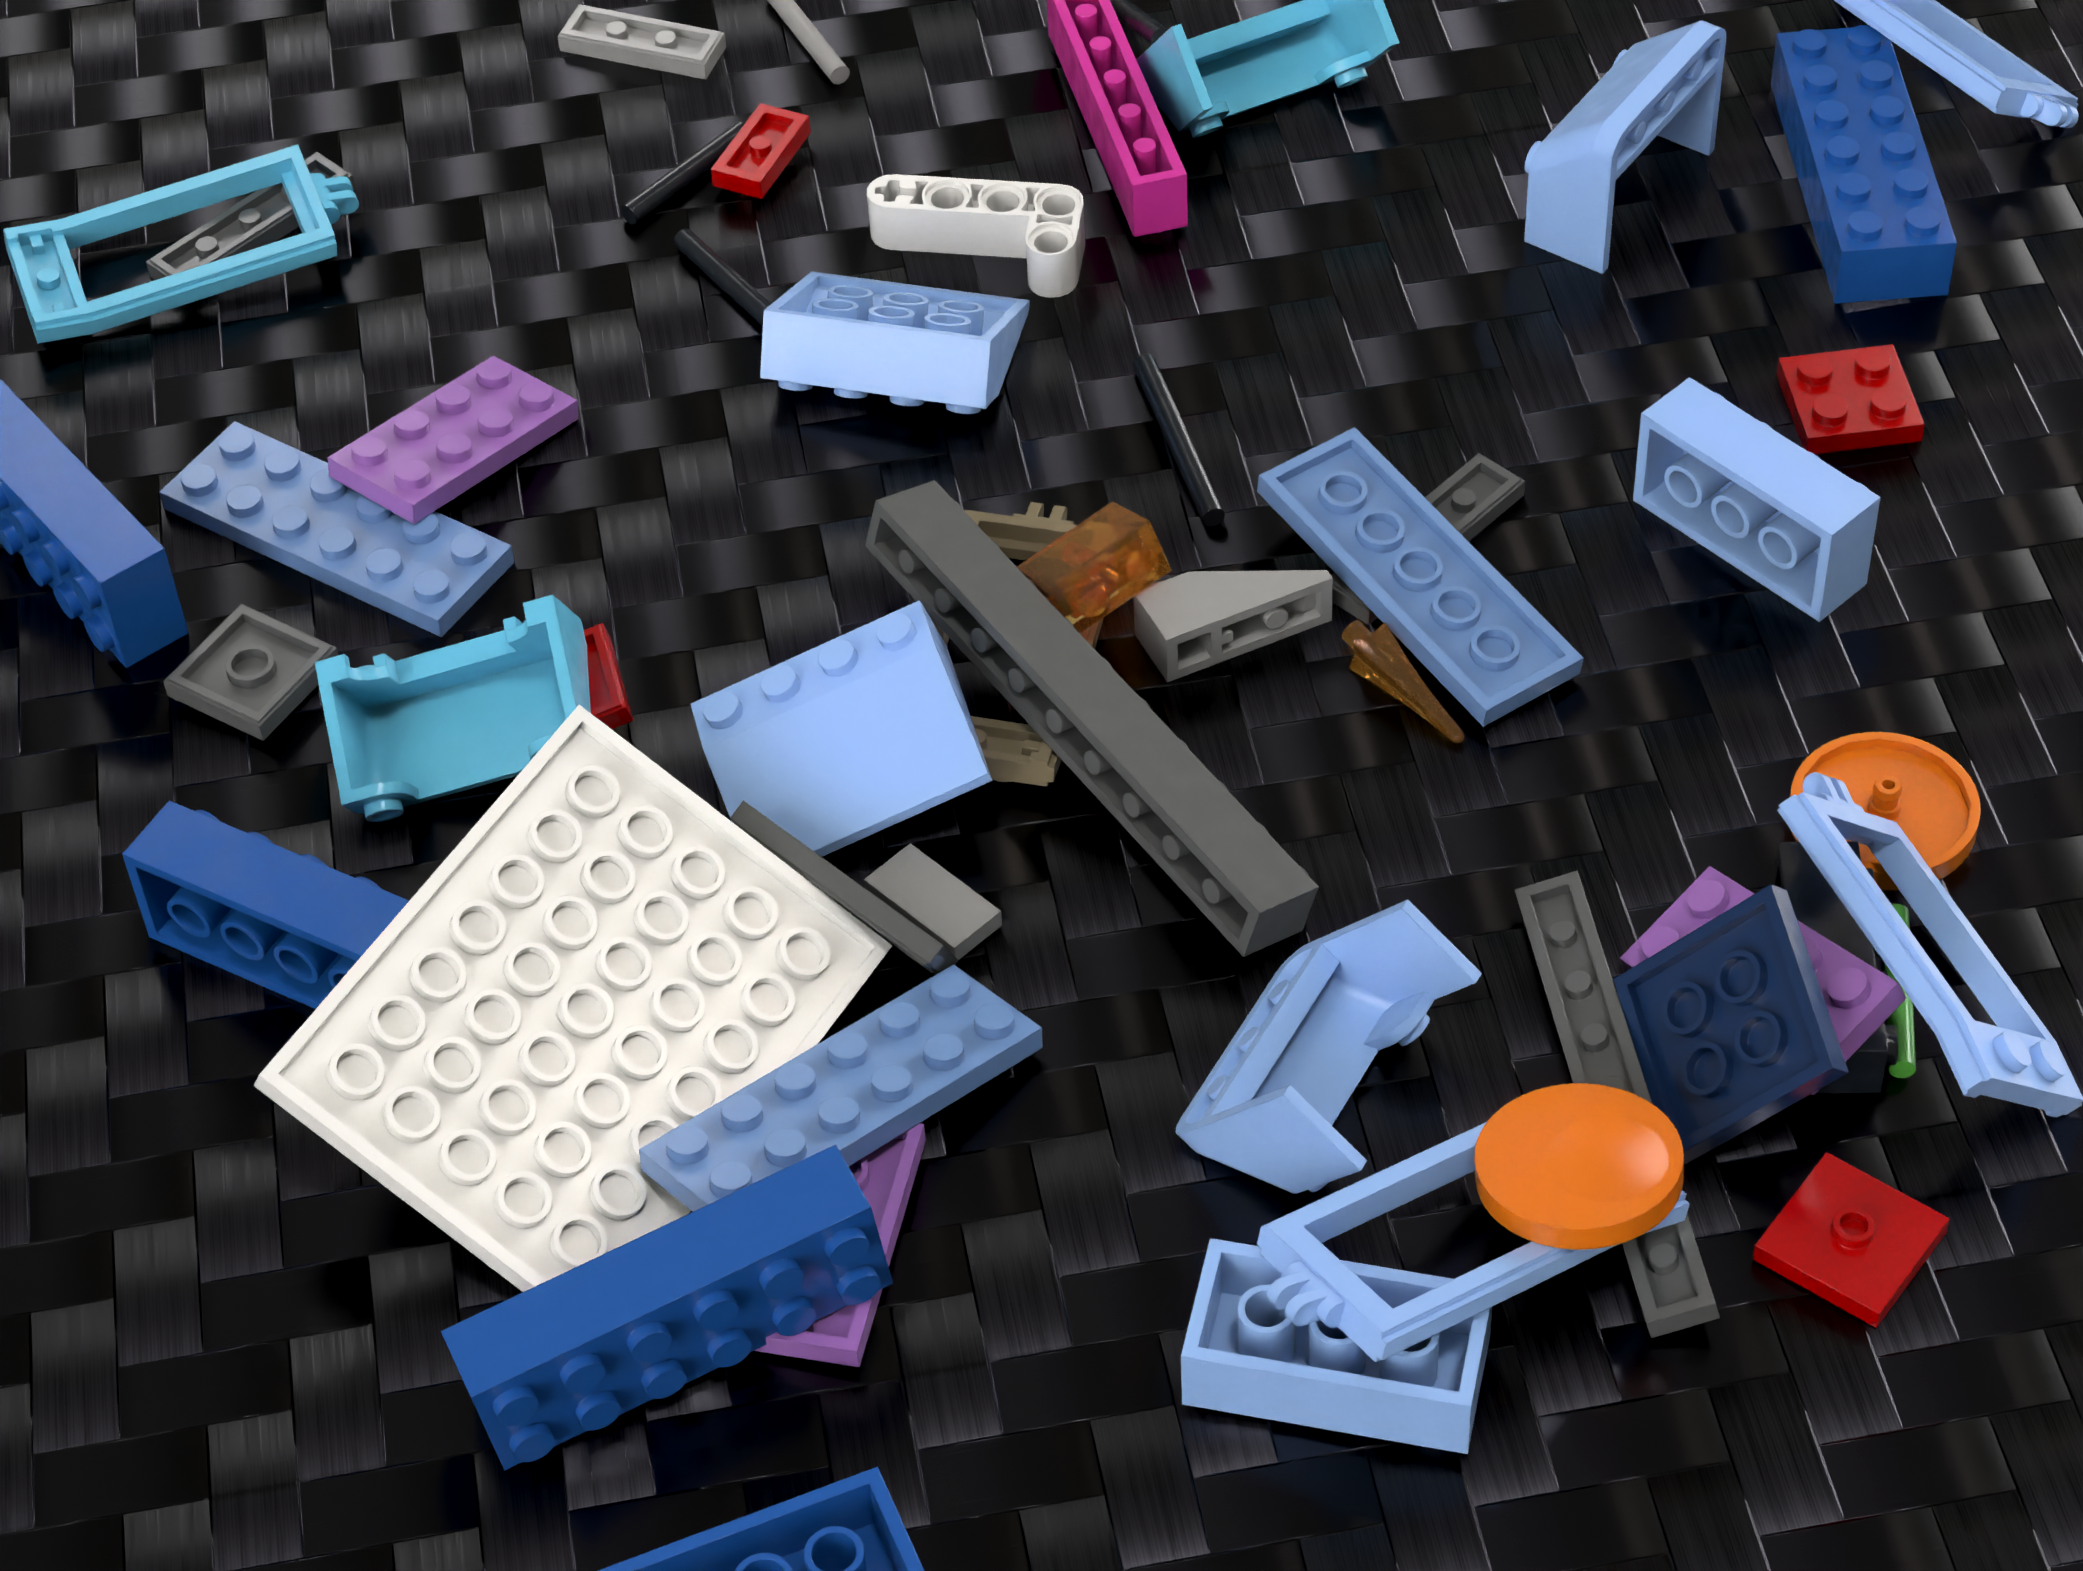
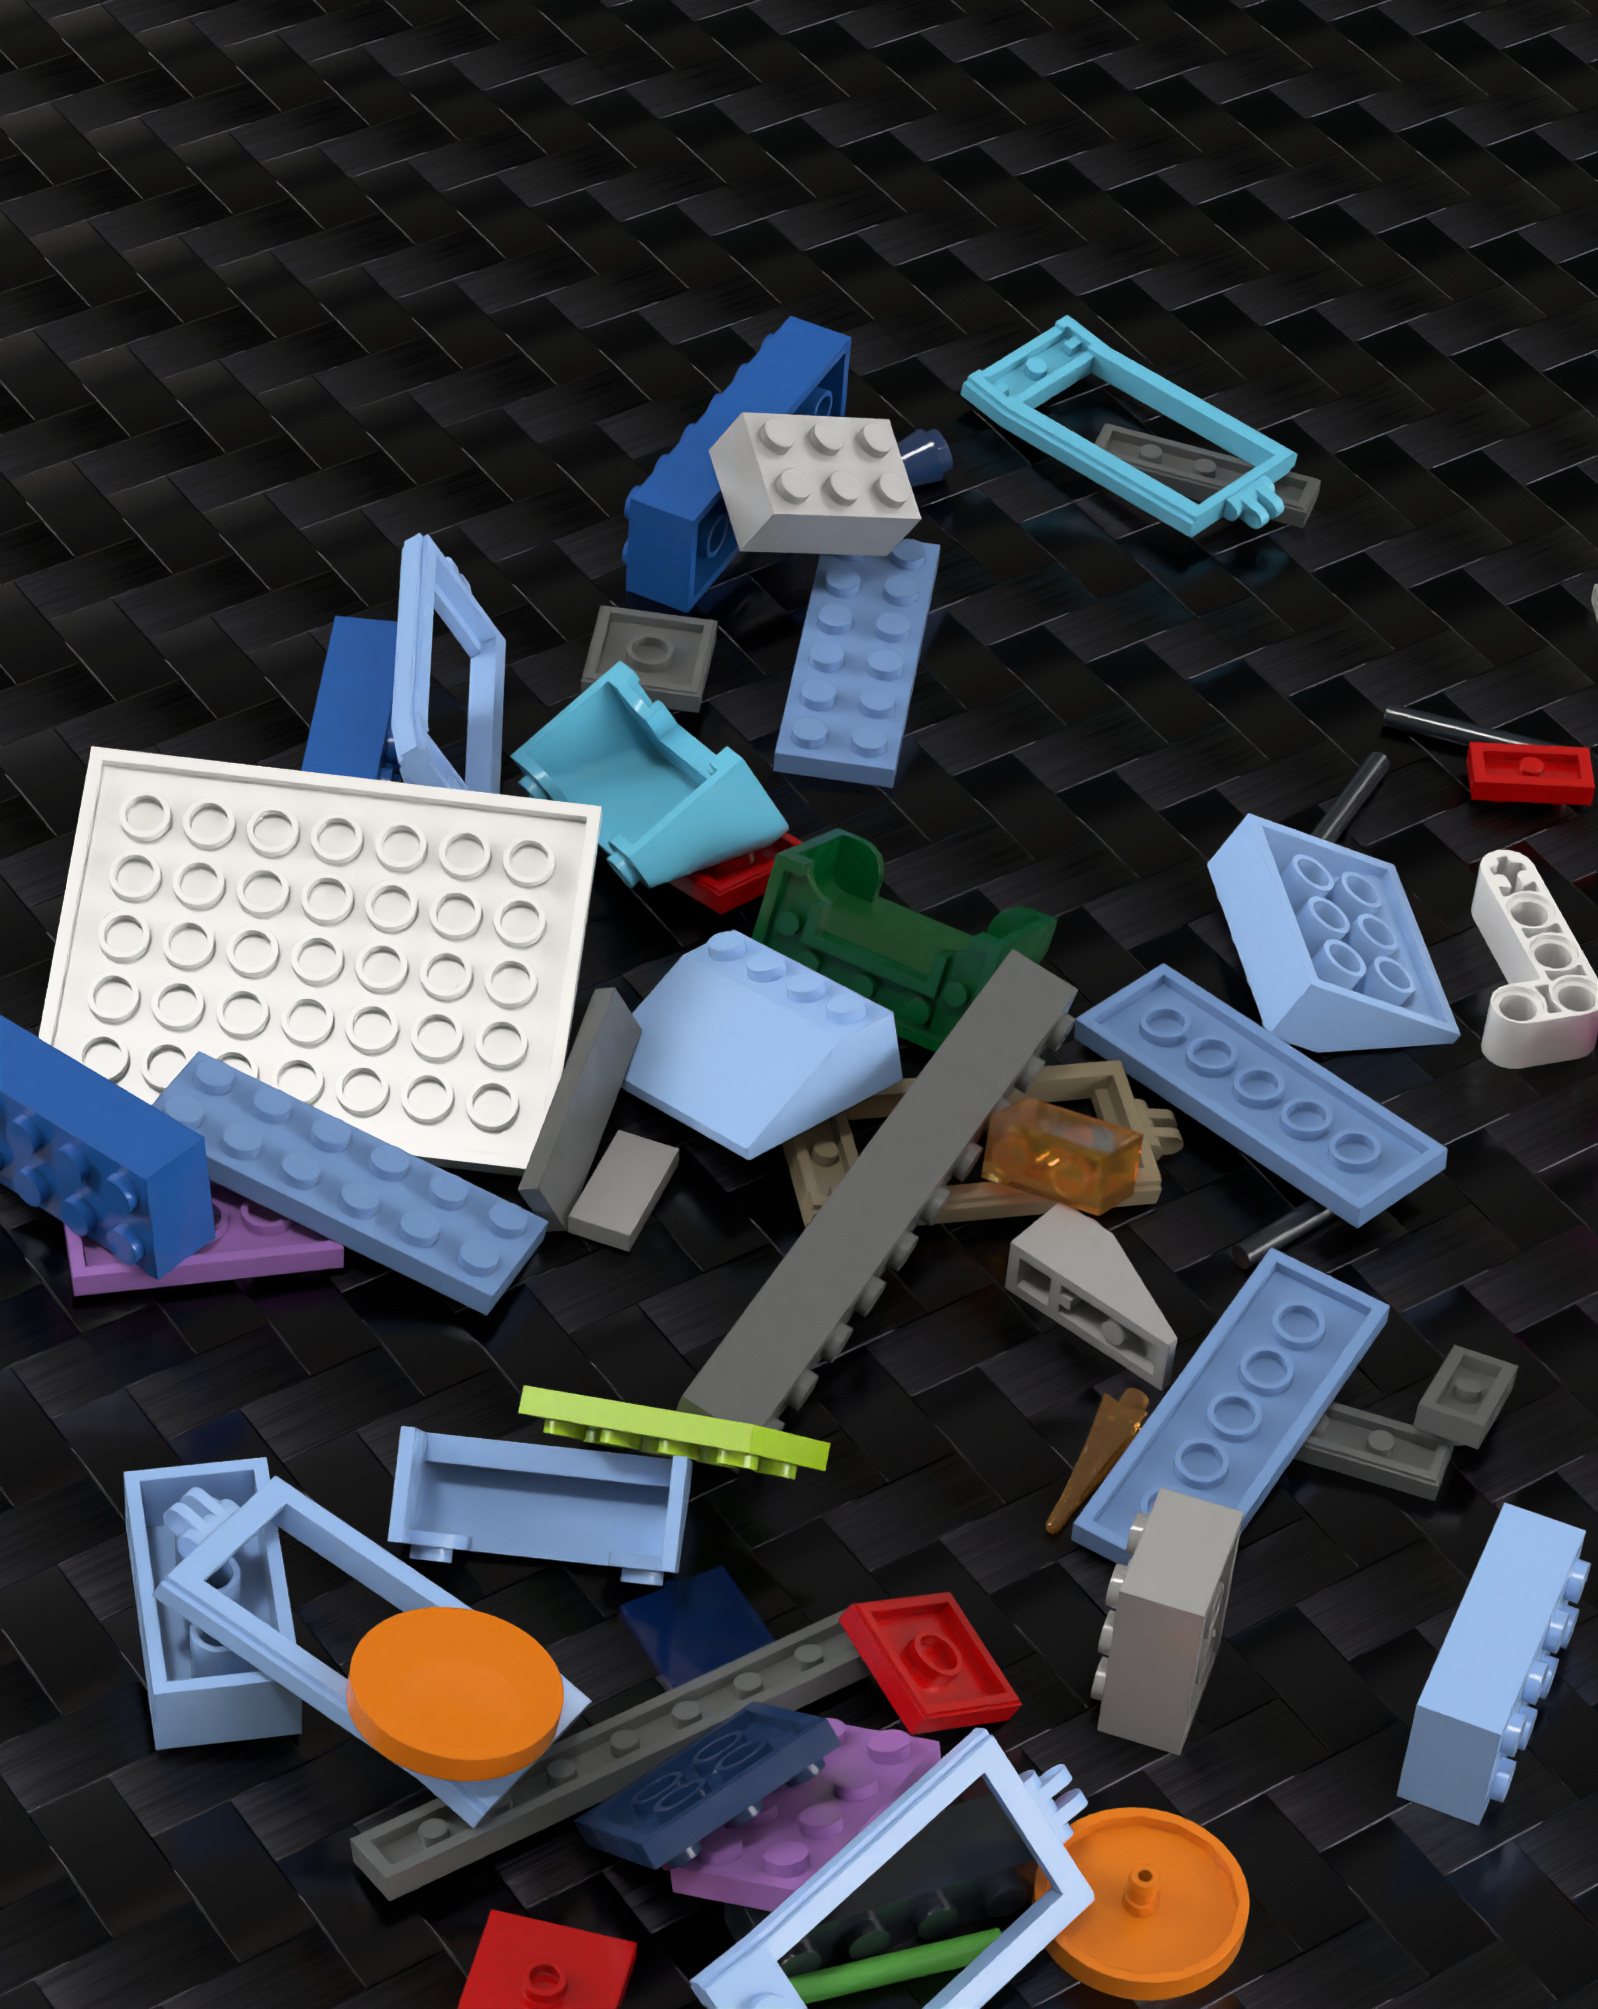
camera: 60 degrees right, 5 degrees down
medium lavender plate [327,355,578,524] -> none
none -> light blue animal [391,533,506,794]
none -> lime plate [518,1385,830,1480]
none -> clear blue piece [619,1565,775,1690]
none -> light grey brick [709,412,921,556]
none -> dark green windscreen [752,828,1058,1052]
none -> red plate [838,1592,1022,1735]
none -> dark blue cone [897,428,953,488]
none -> medium blue plate [1074,963,1448,1229]
none -> light grey brick [1091,1487,1244,1756]
none -> dark grey plate [1413,1345,1519,1449]

